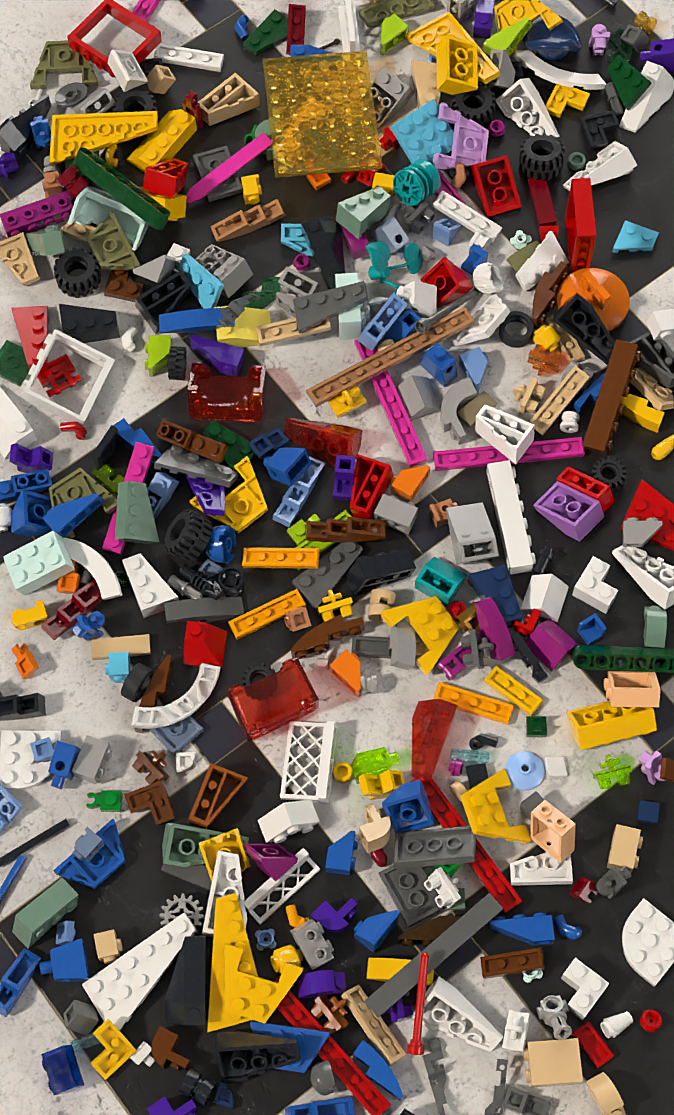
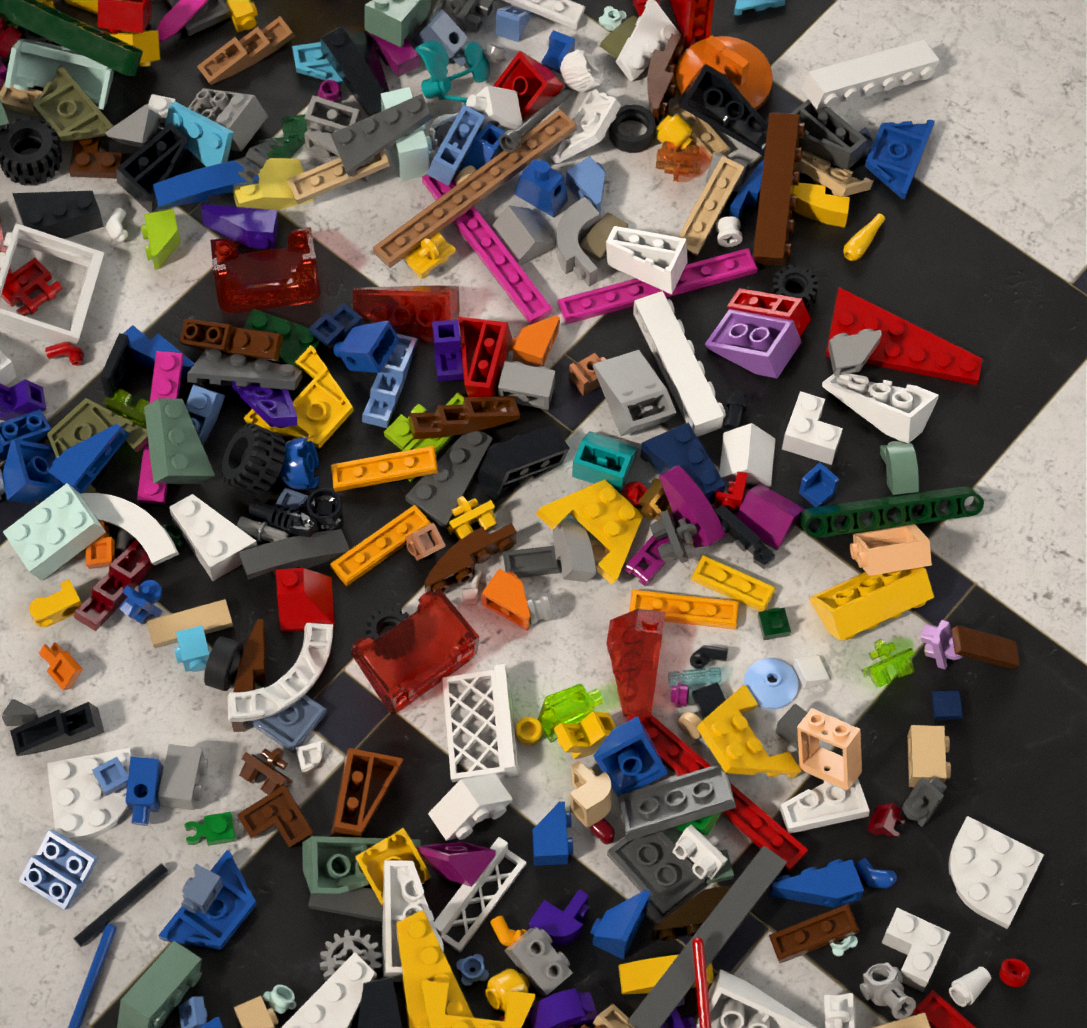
camera: 15 degrees left, 5 degrees down
black tyre [168,346,187,380] -> none
tan wheel [368,589,396,623] -> none
white wheel [469,231,491,250] -> none
tan hips [512,377,546,415] -> none
none -> light aqua plate [263,985,296,1014]

